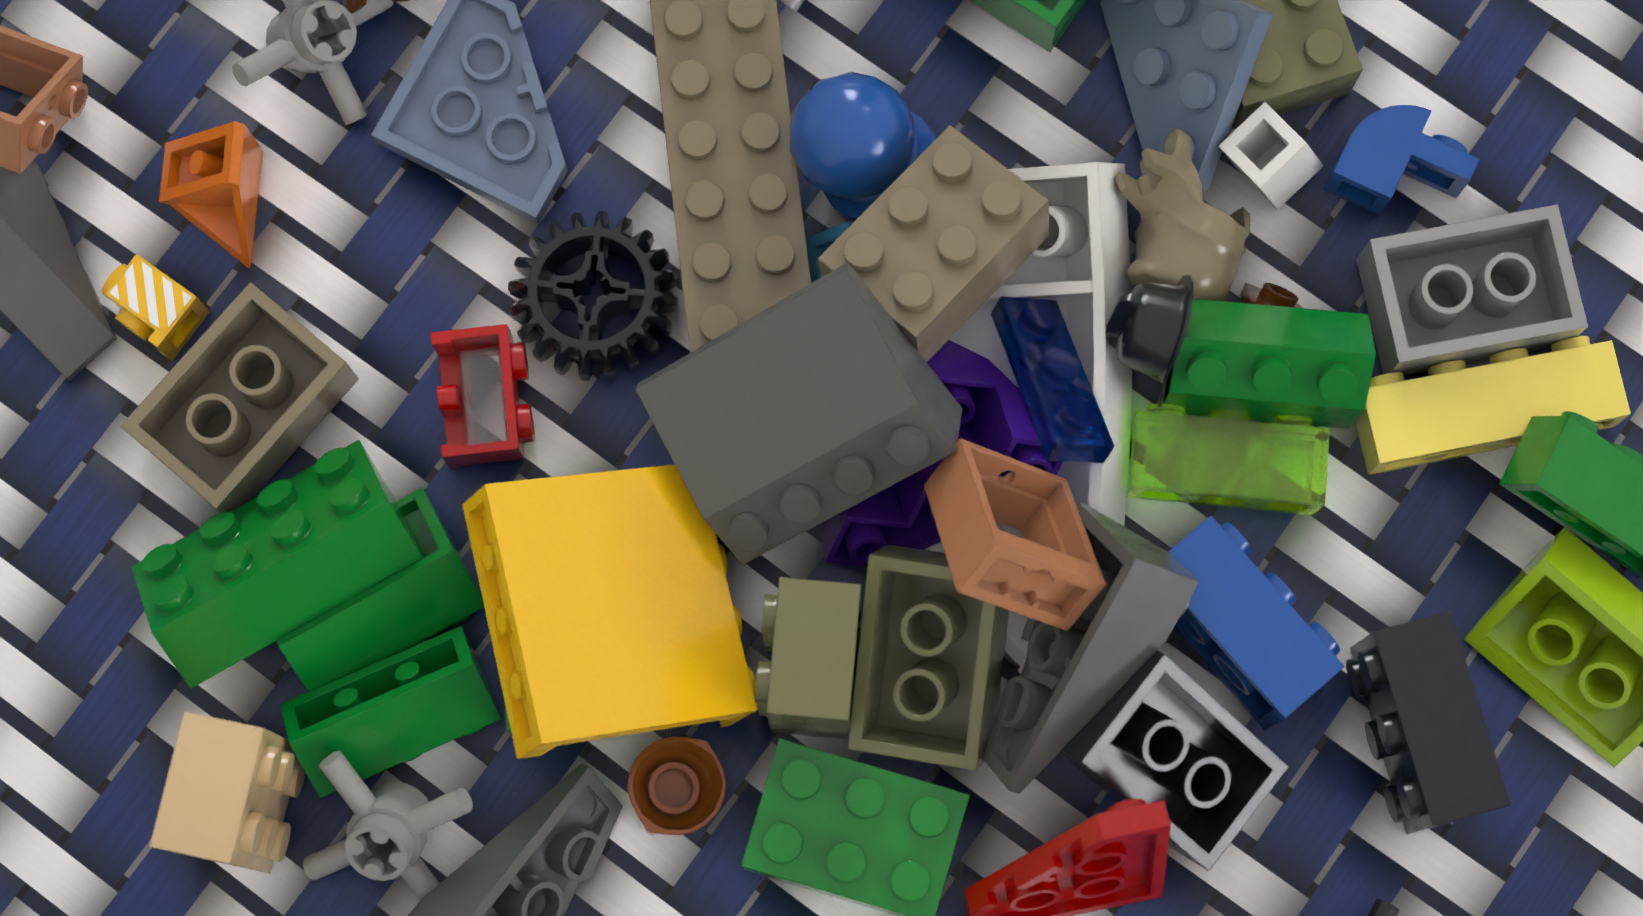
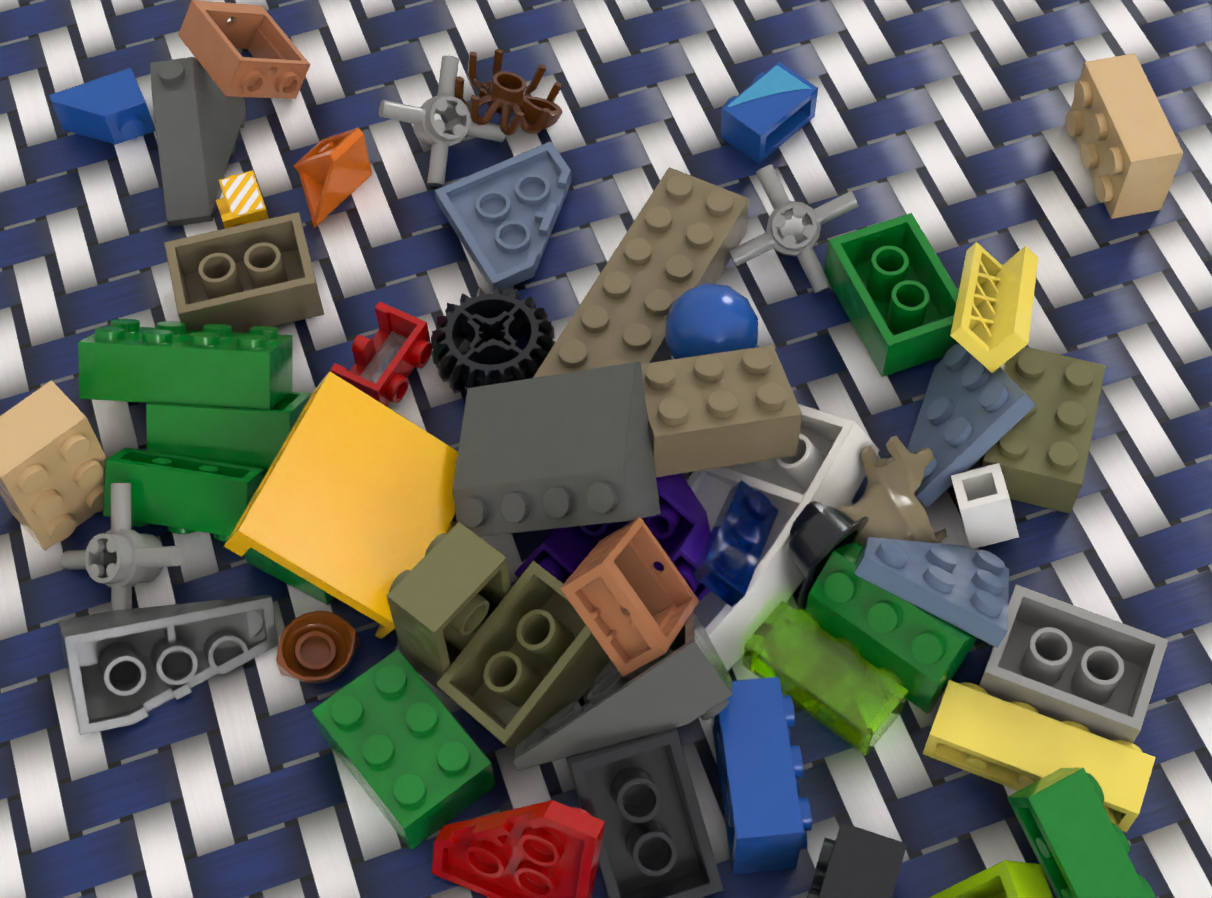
camera: 35 degrees right, 20 degrees down
blue brick [1323,105,1480,216] -> none
none -> sand blue plate [854,537,1009,648]

